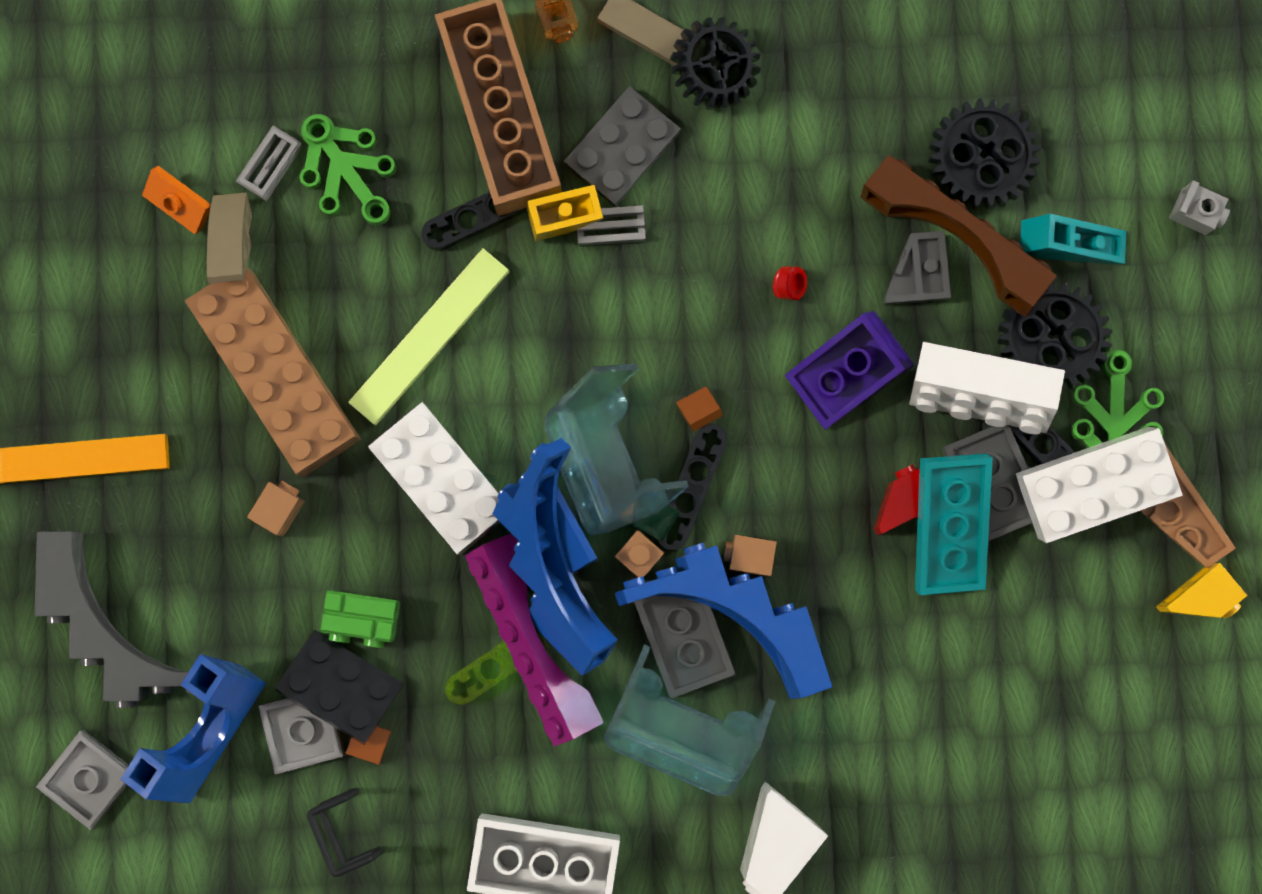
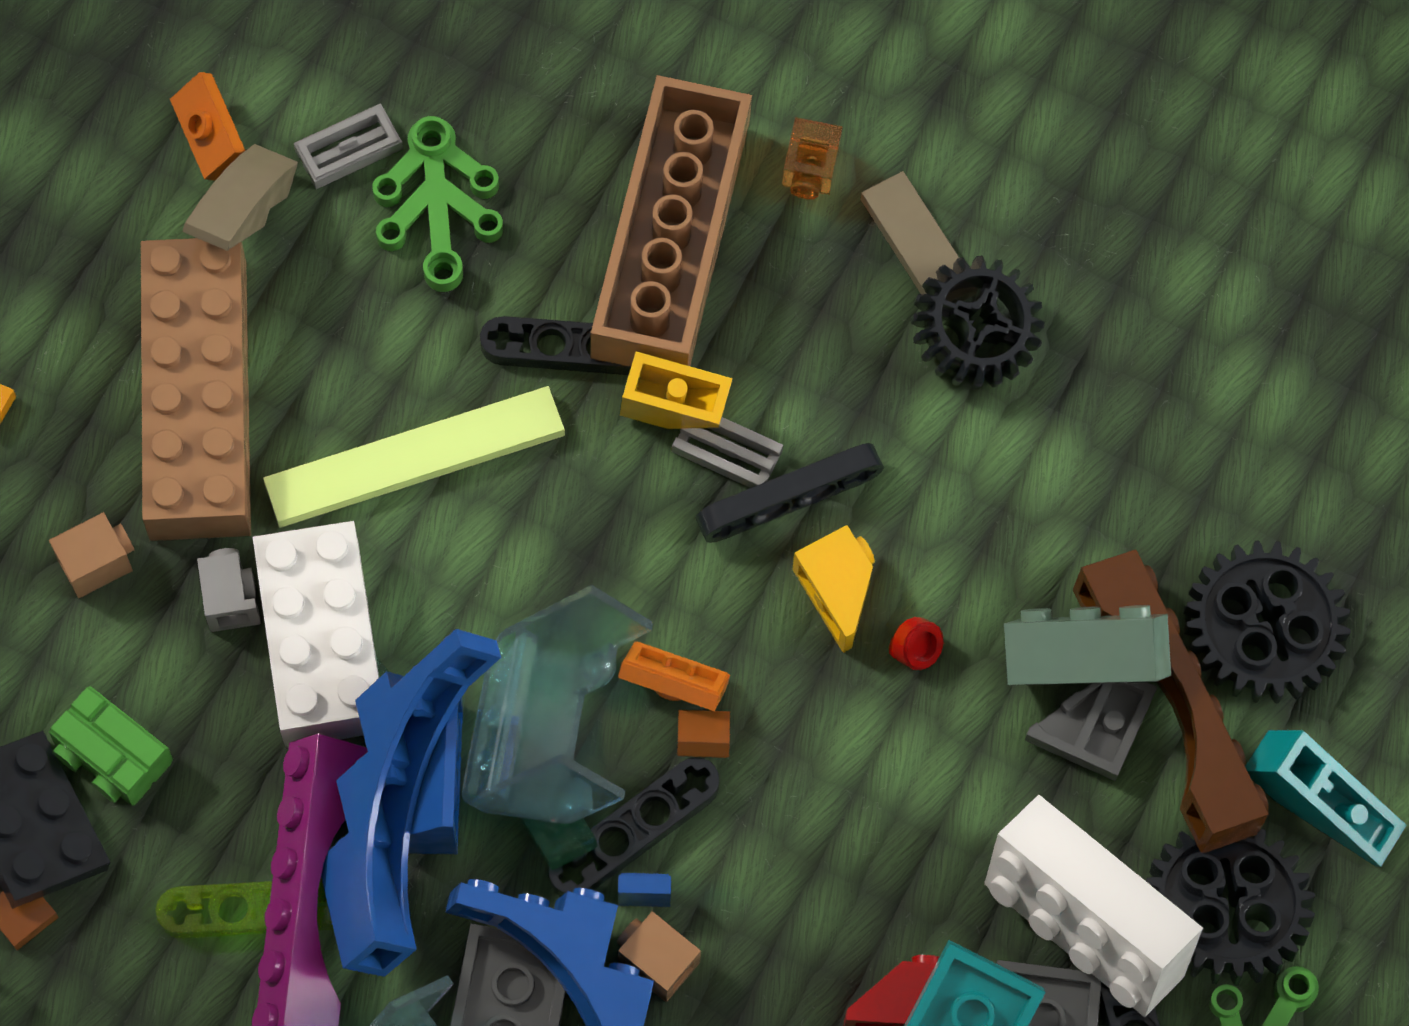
camera: 30 degrees right, 15 degrees down
dark grey plate [564,86,681,207] -> none
medium nougat brick [615,530,664,578] -> none
dark purple slope [785,311,915,430] -> none
none -> light grey brick [197,548,261,632]
none -> orange plate [618,641,730,712]
none -> blue tile [618,873,671,907]
none -> black beam [695,443,884,543]
none -> yellow slope [792,525,875,653]
none -> sand green brick [1004,605,1171,685]

